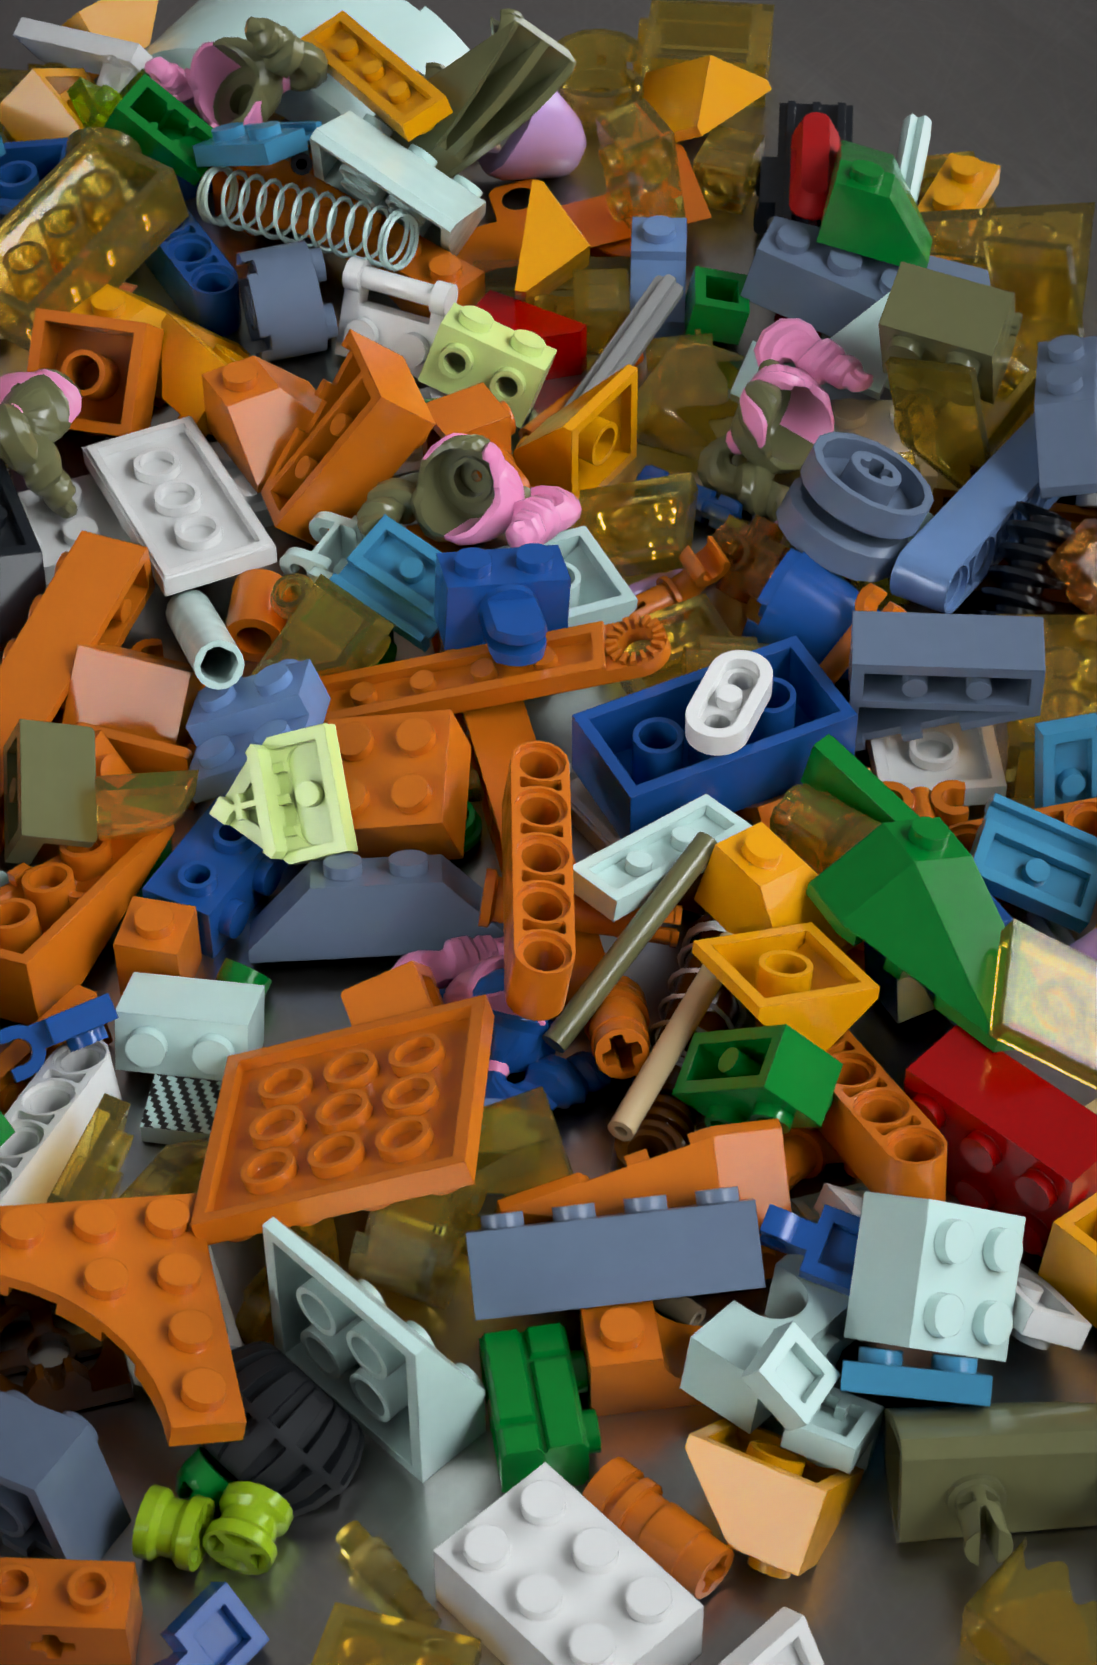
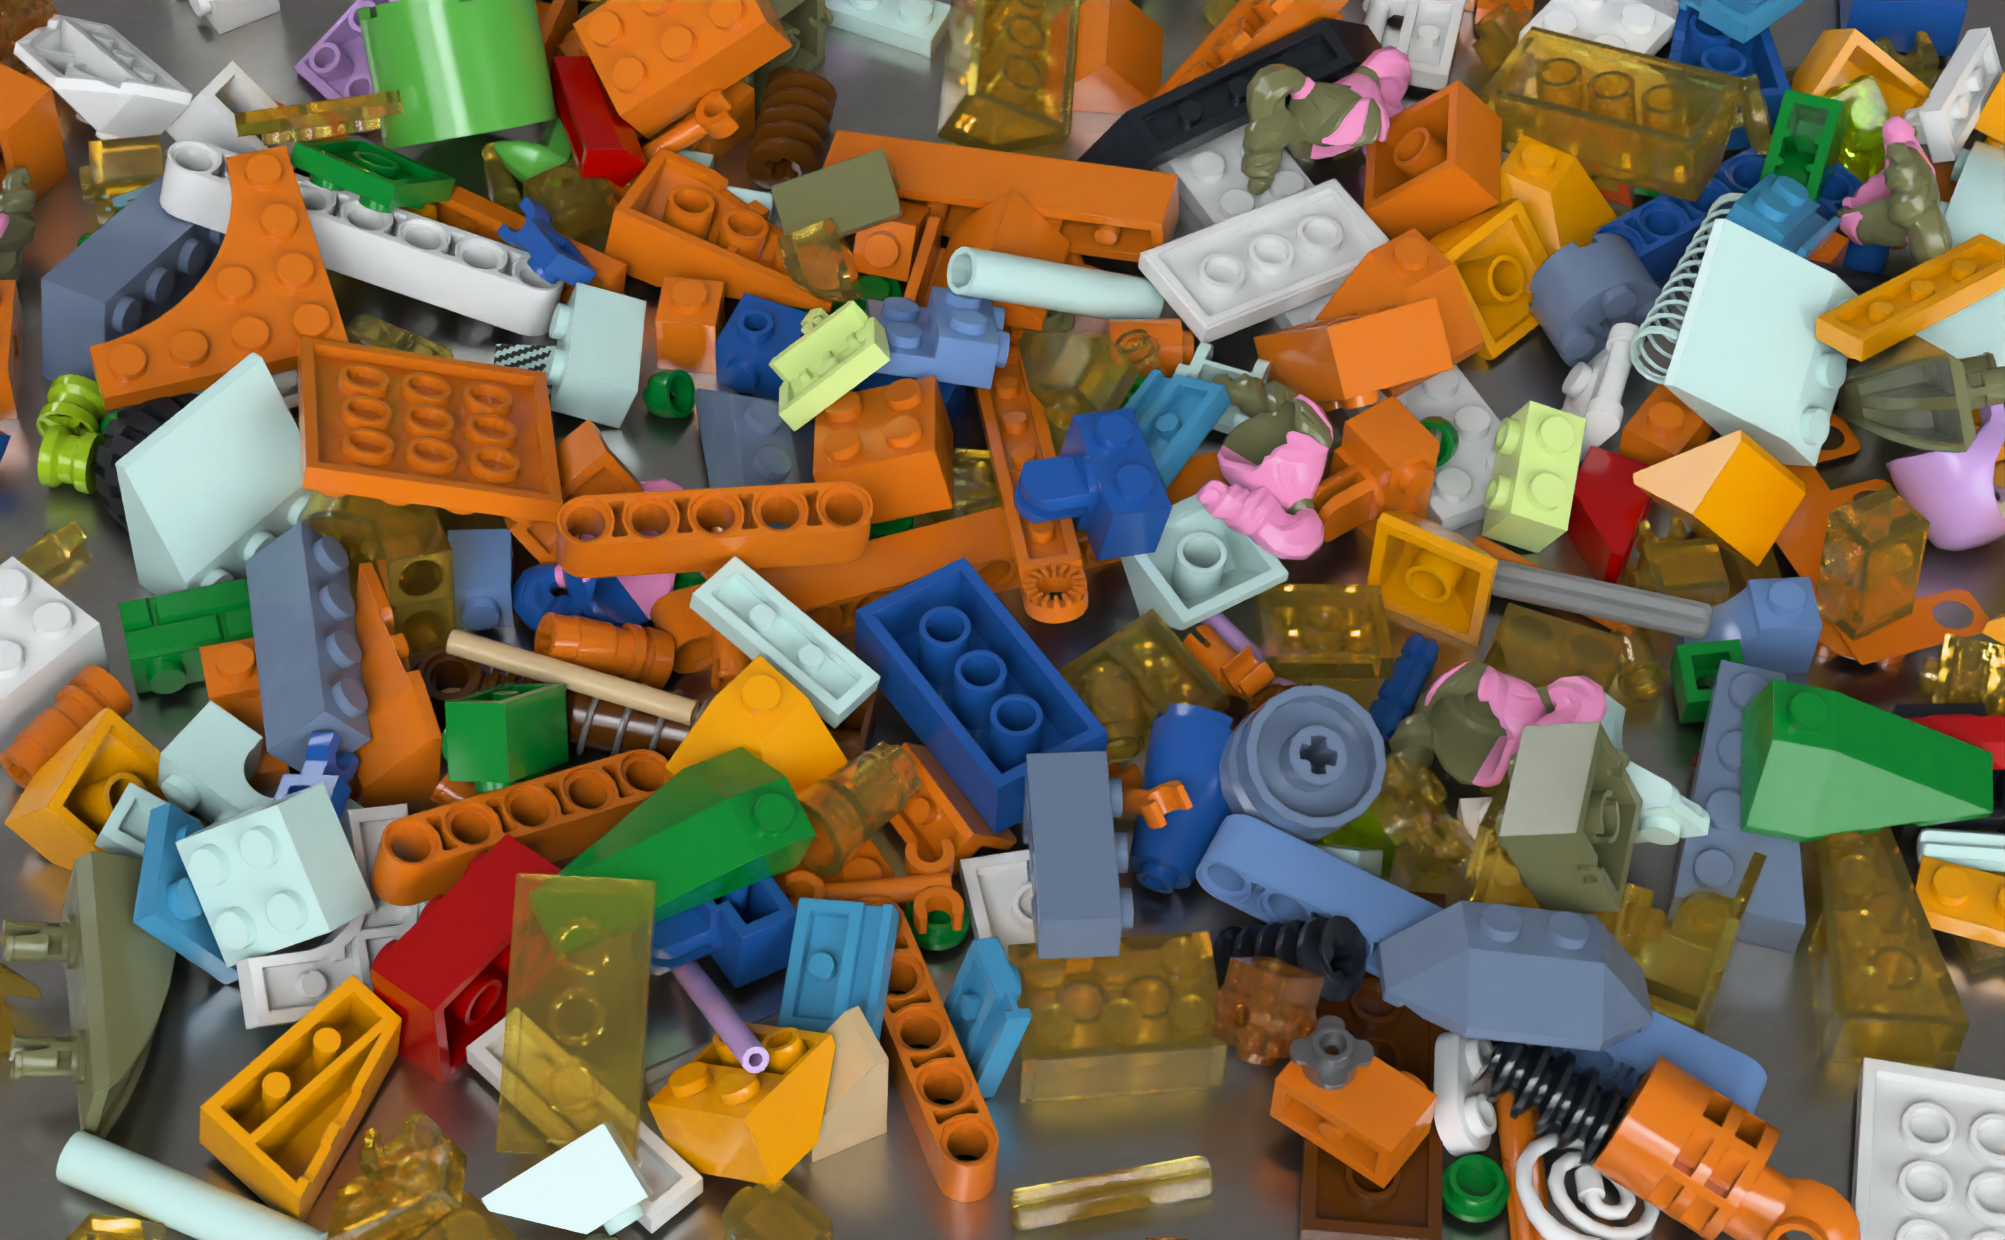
camera: 80 degrees right, 5 degrees up
clear yellow plate [47,1093,134,1203] -> none
olive bar [542,832,717,1053] -> none
white plate [685,650,773,756] -> none
light orange slope [692,922,880,1052] -> none
light aqua plate [740,1321,841,1432] -> none
green tile [801,734,920,839] -> none

